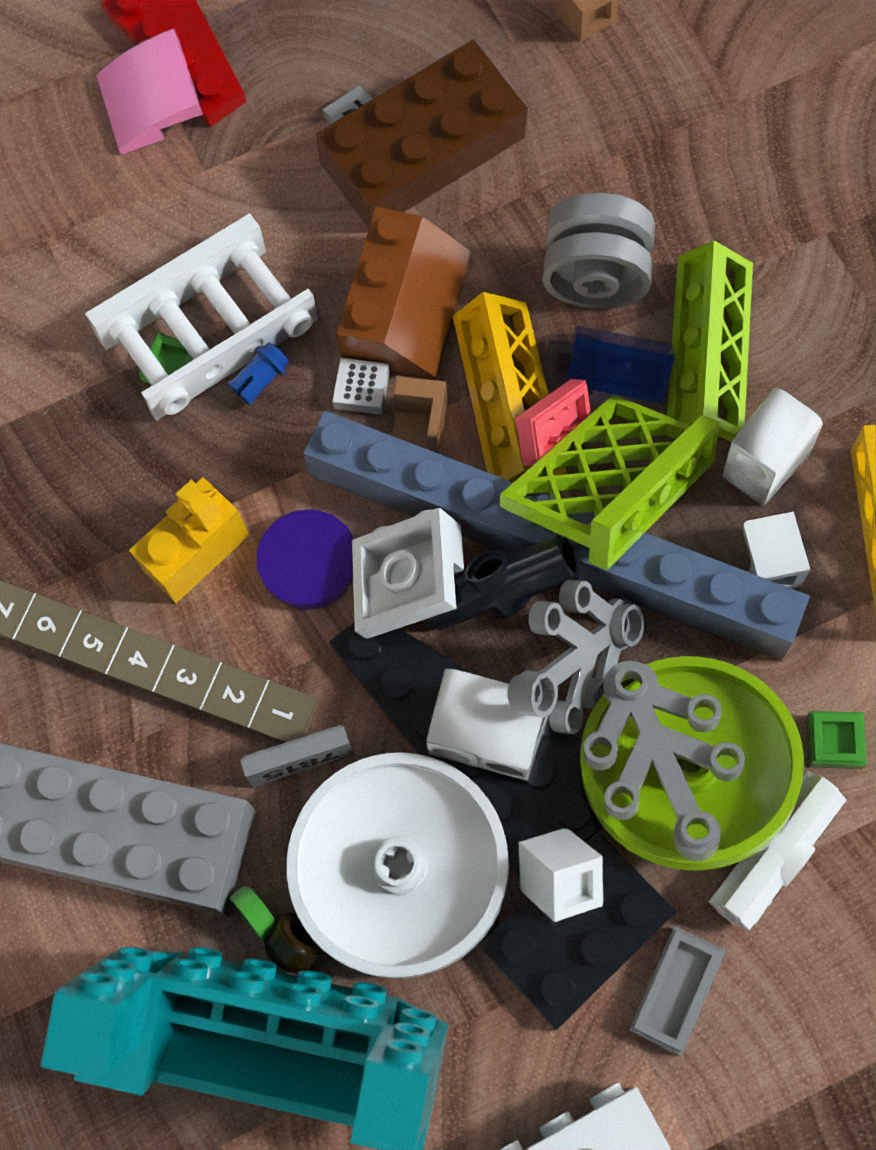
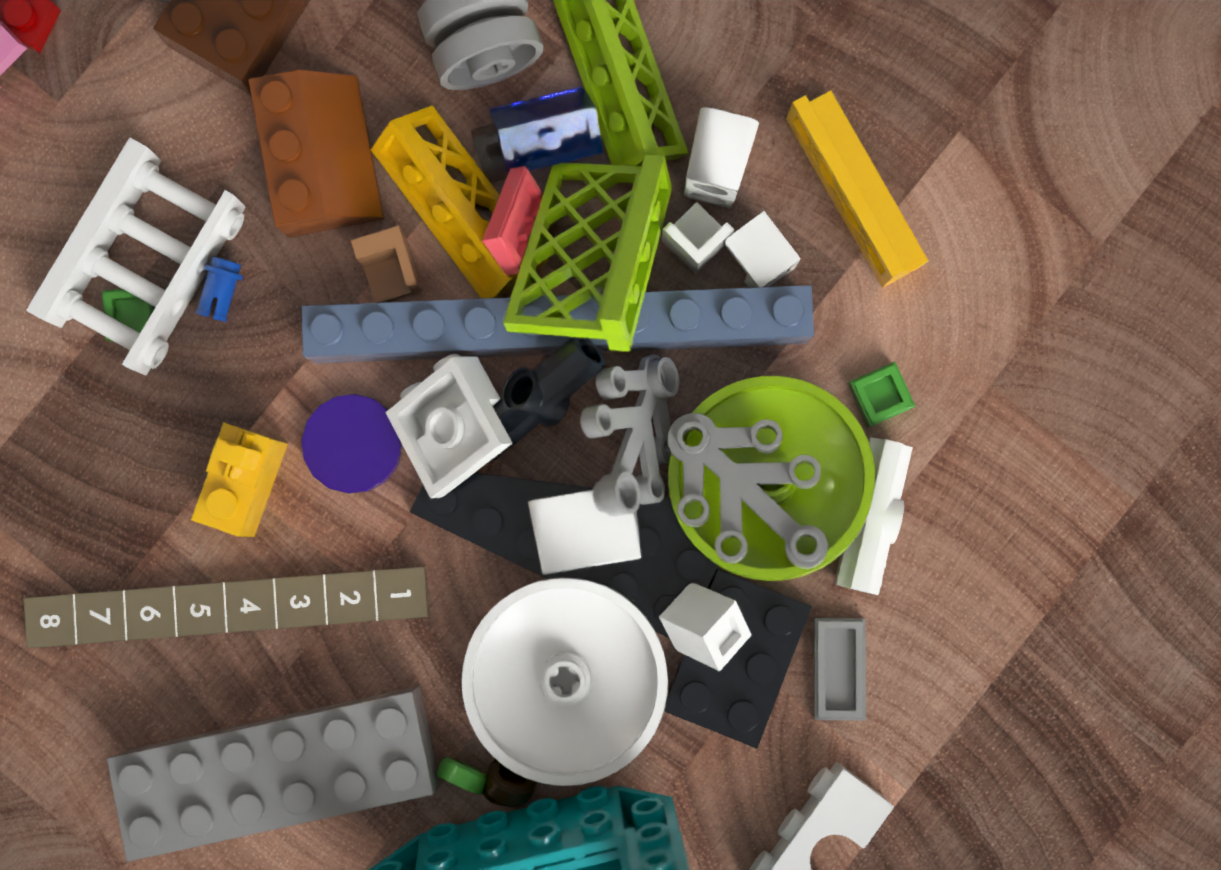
camera: 25 degrees left, 15 degrees up
light grey tile [240,725,354,788] -> none
white tile [332,358,390,415] -> none
none -> white panel [661,202,734,274]

